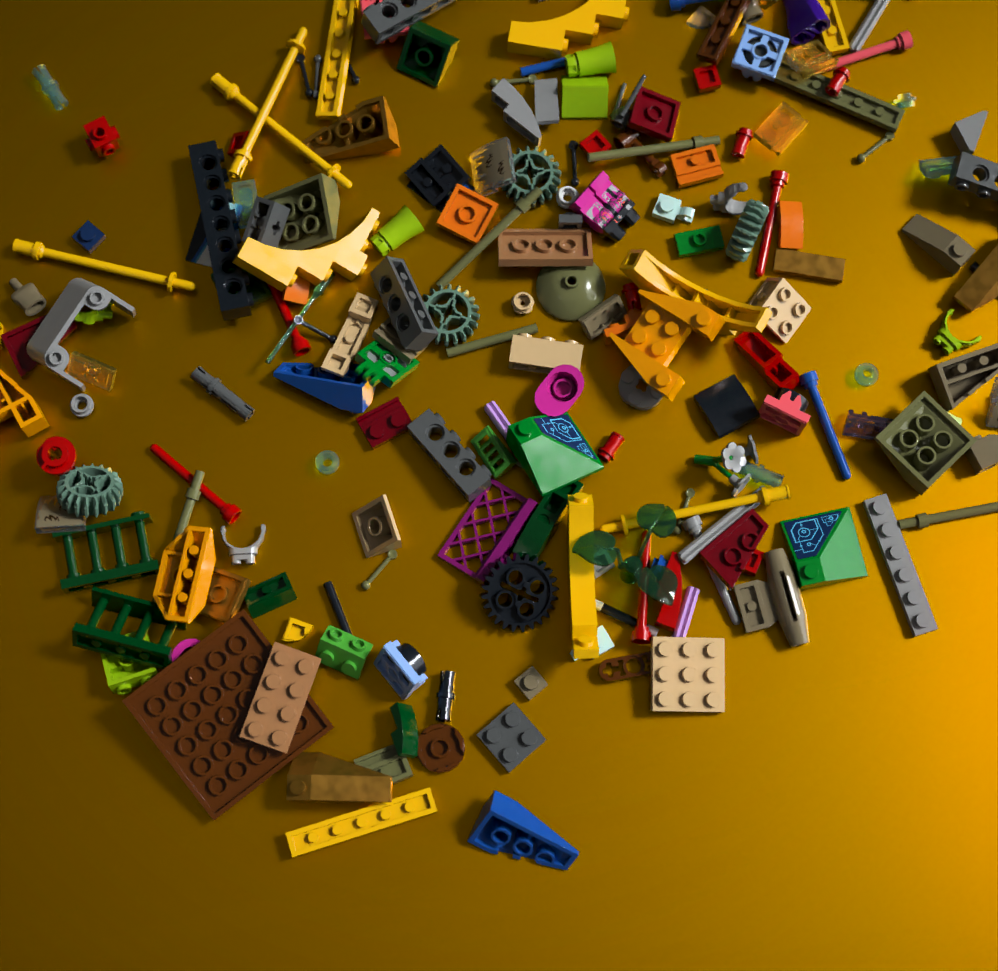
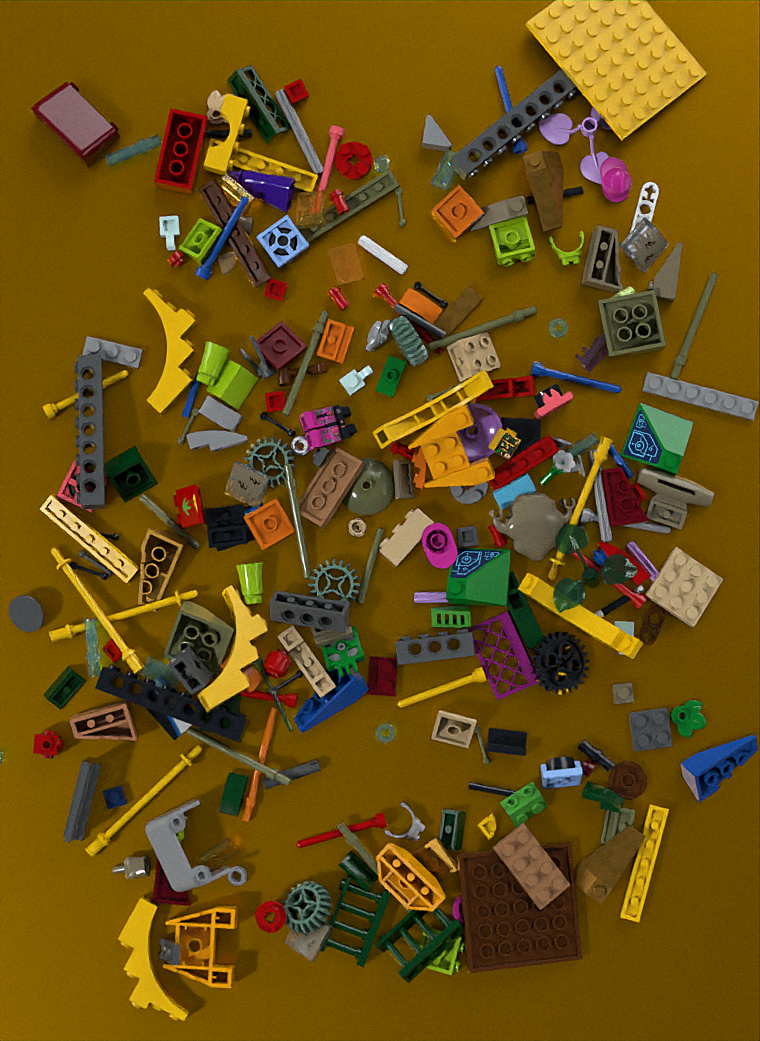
camera: 55 degrees left, 10 degrees up
none -> dark grey piece [9,595,44,632]
none -> dark green slope [44,666,86,710]
none -> dark grey fence [63,760,102,842]
none -> nougat wedge [69,700,138,741]
none -> clear light blue pin [84,618,101,677]
none -> olive bar [139,494,201,550]
none -> red slope [173,484,206,529]
none -> olive bar [187,727,292,786]
none -> dark green slope [219,772,248,817]
none -> orange bar [242,707,278,822]
none -> red head [263,649,291,679]
none -> red plate [335,141,373,180]
none -> dark green plate [338,851,379,892]
none -> white axle [358,235,408,274]
none -> dark grey bar [393,304,446,339]
none -> yellow piece [397,667,487,708]
none -> black hinge [414,282,448,308]
none -> olive bar [428,306,537,351]
none -> orange plate [431,185,485,239]
none -> dark grey plate [457,526,479,548]
none -> medium lavender dish [458,403,503,461]
none -> black panel [486,728,527,756]
none -> brick [488,428,521,460]
none -> lime plate [489,216,536,267]
none -> red tile [489,434,560,490]
none -> dark tan piece [489,492,575,561]
none -> medium azure slope [493,473,537,510]
none -> dark red plate [581,759,596,778]
none -> blue piece [608,444,634,479]
none -> green plate [671,700,707,738]

